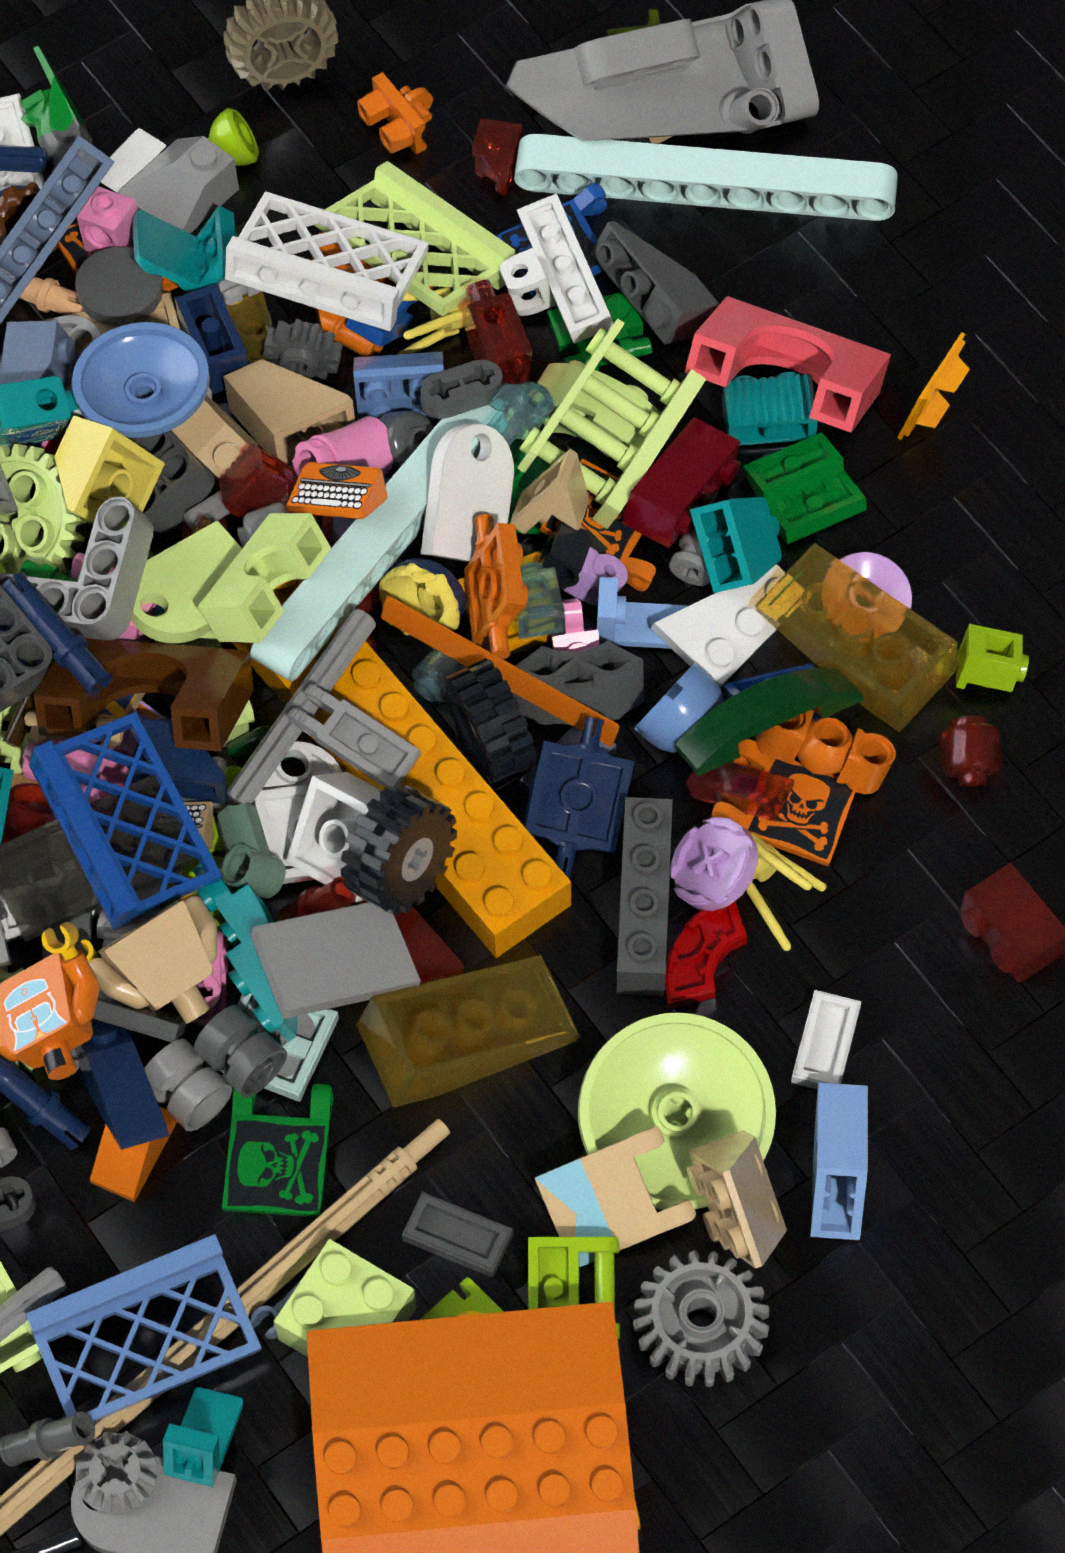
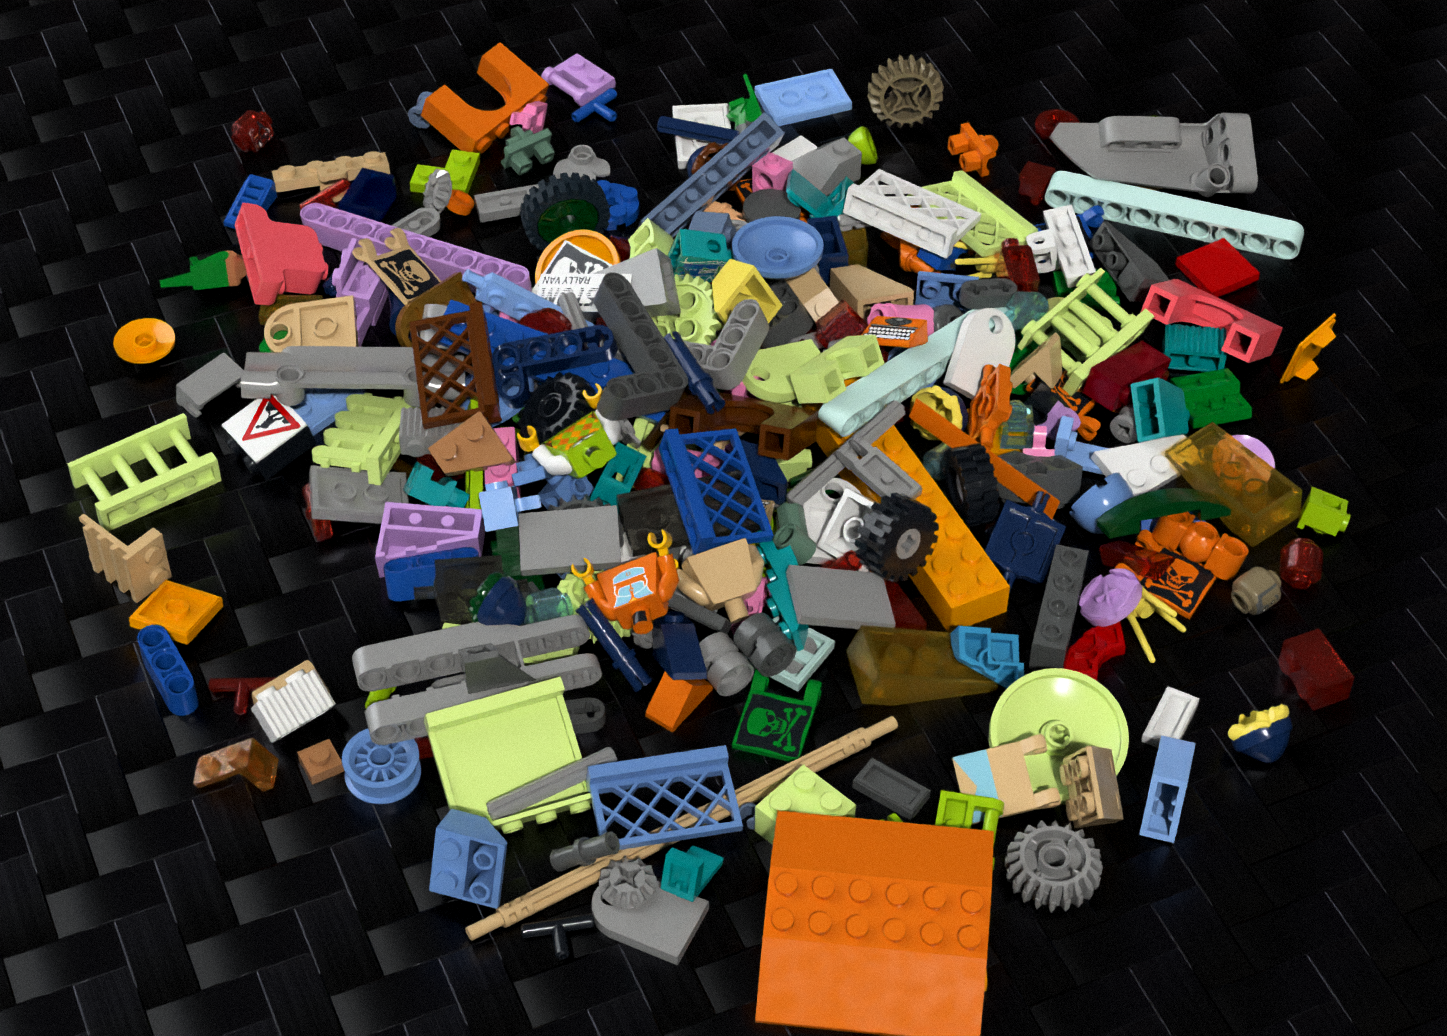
camera: 10 degrees right, 15 degrees down
dark grey gear [263,319,343,380] -> none
none -> light blue tile [755,69,852,126]
none -> dark azure slope [950,626,1024,689]
none -> clear red gear [1035,109,1080,143]
none -> red tile [1176,238,1260,297]
none -> dark blue hair [1228,704,1293,763]
none -> dark tan head [1231,566,1281,615]

